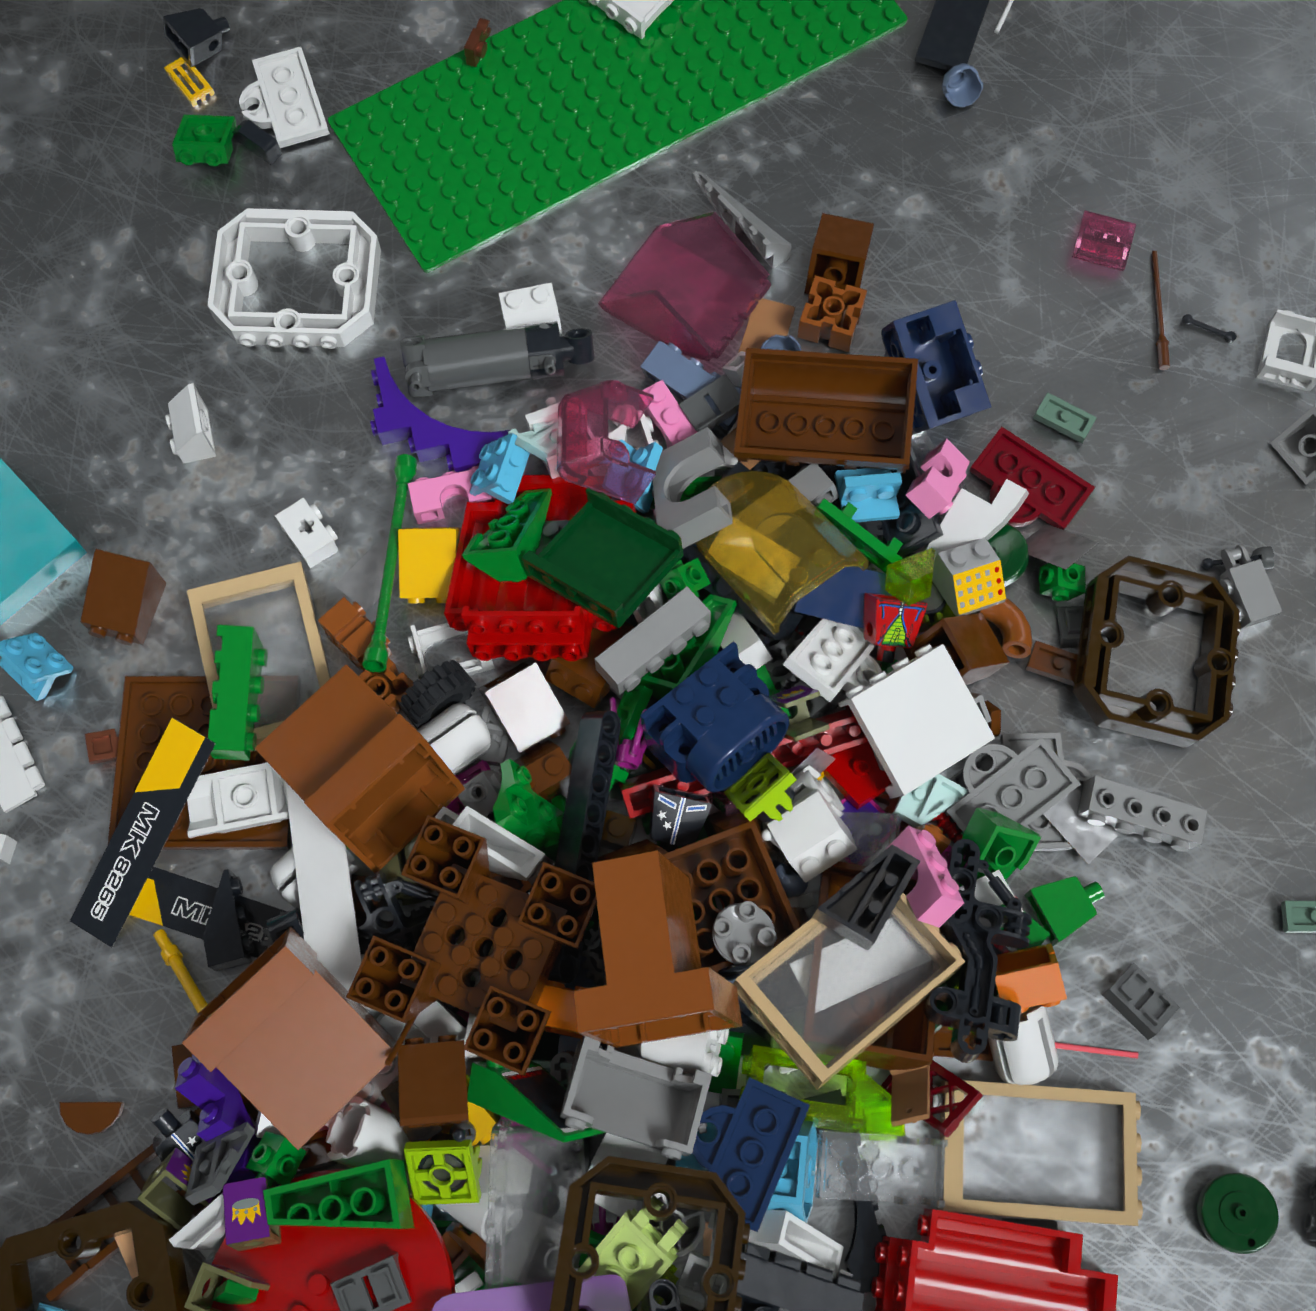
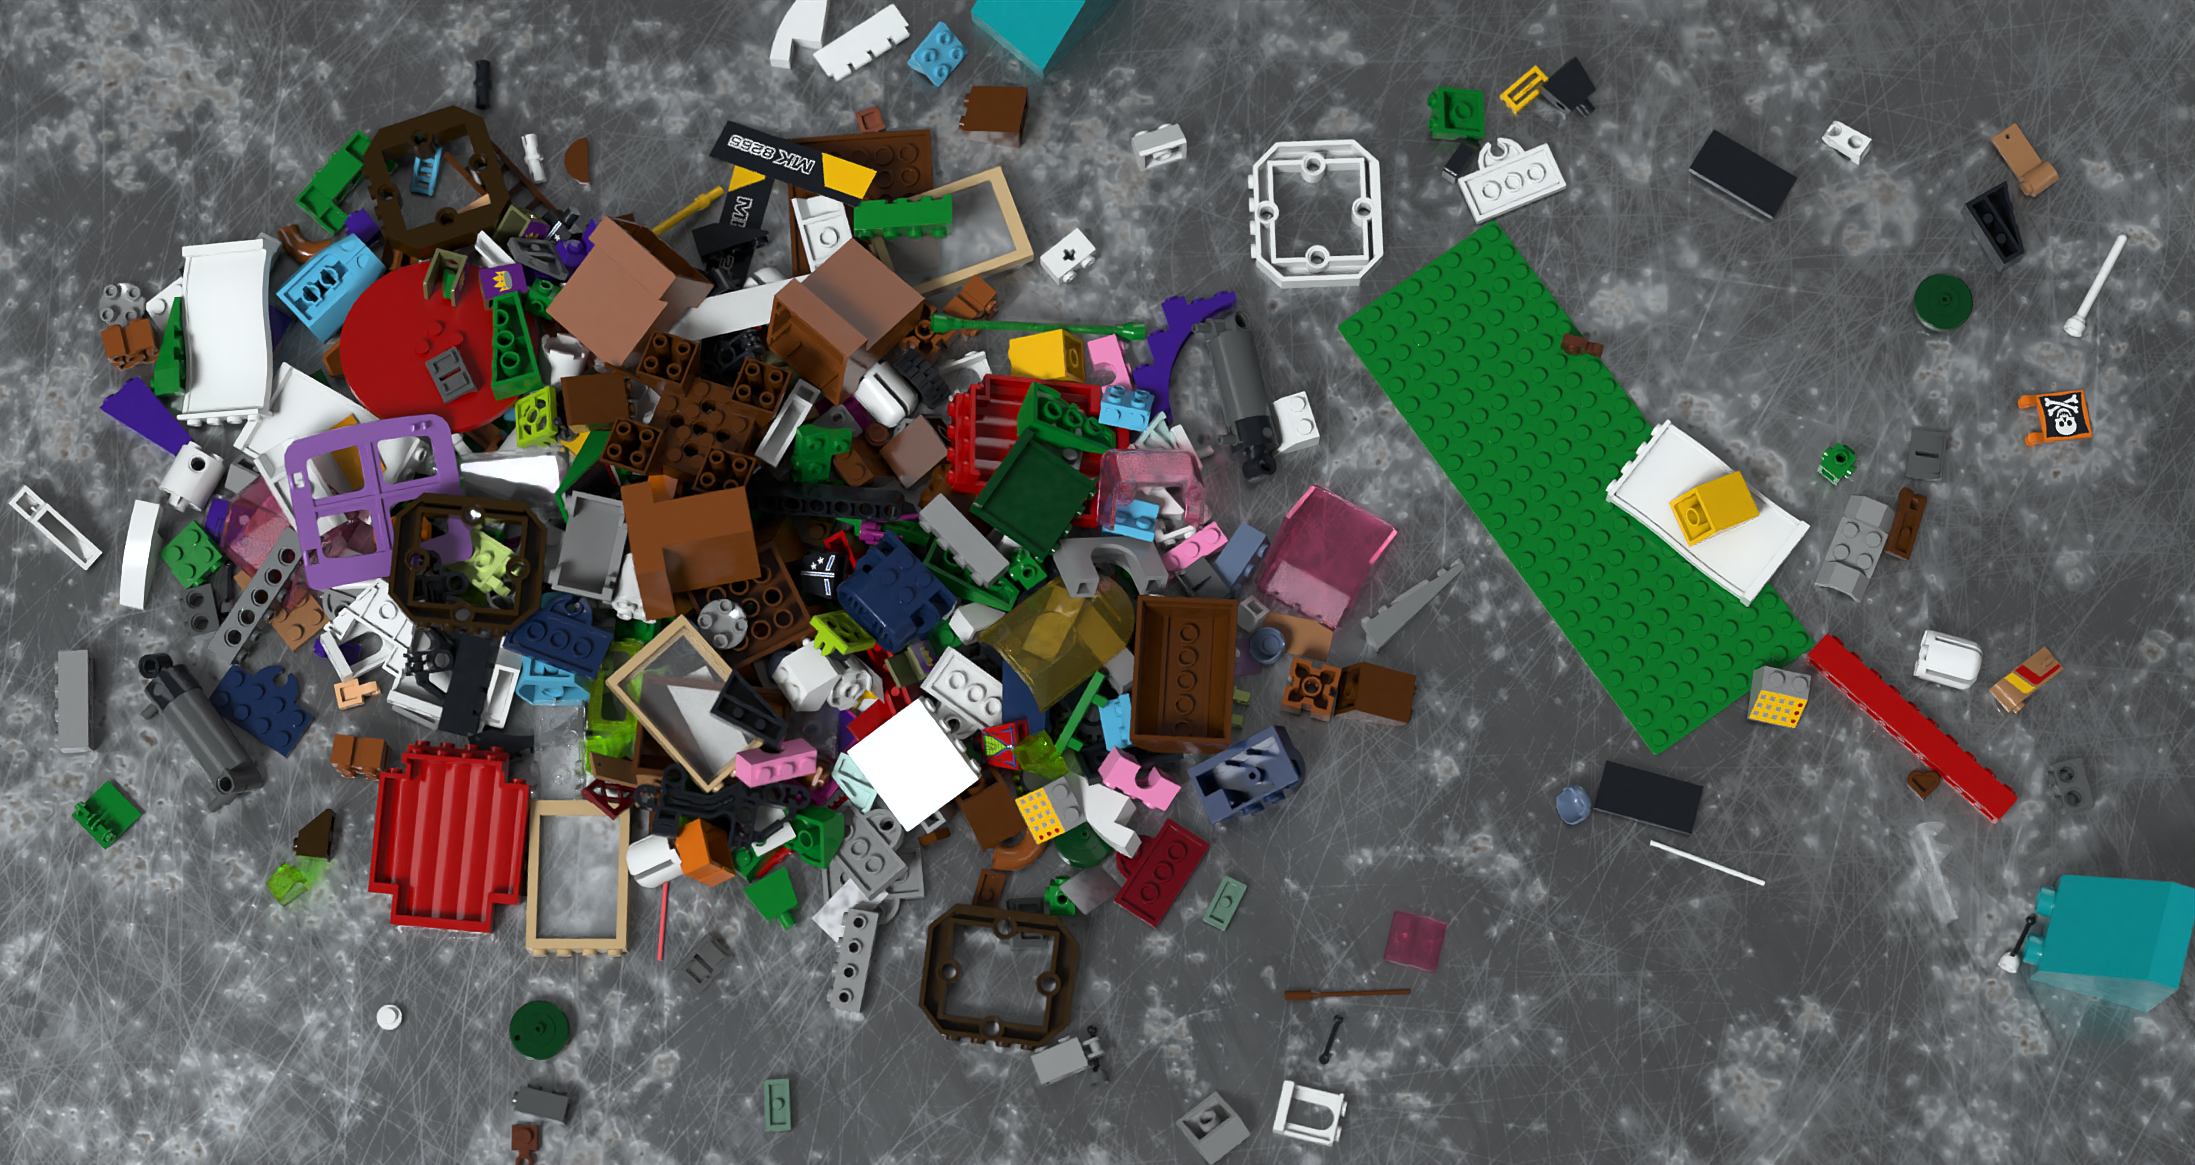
camera: 90 degrees right, 5 degrees up
none -> white pin [522,134,546,185]
none -> copper plate [865,423,889,447]

